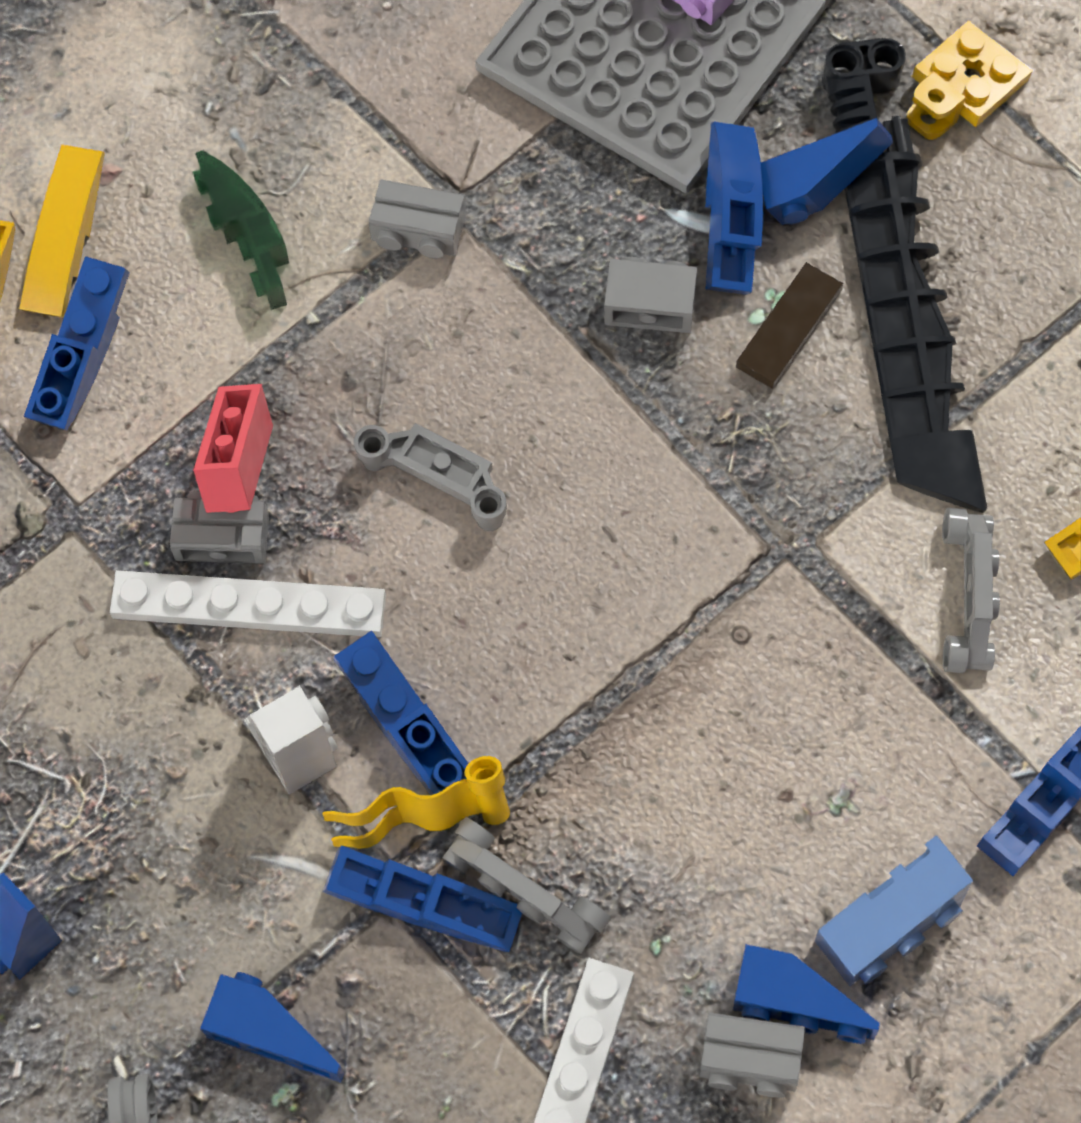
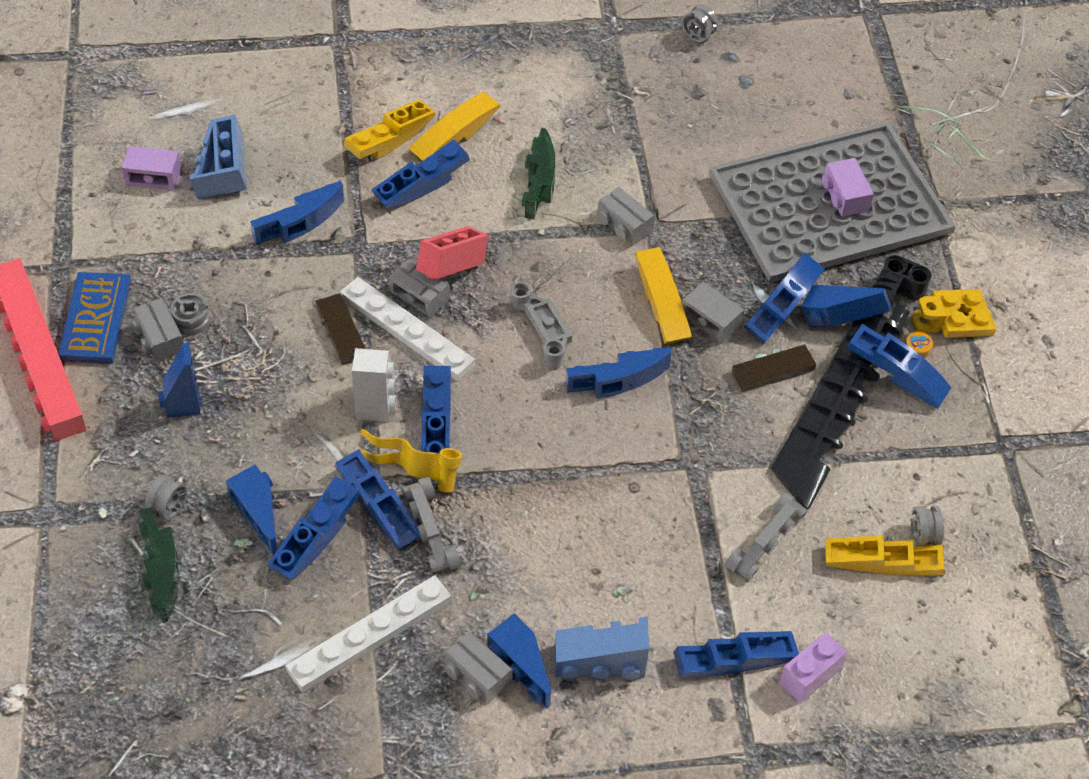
camera: 30 degrees right, 15 degrees down
none -> blue slope [267,476,361,581]
none -> dark brown tile [315,293,366,365]
none -> blue slope [565,348,672,398]
none -> yellow slope [634,247,692,345]
none -> blue slope [847,324,951,409]
none -> light orange tile [905,332,933,358]

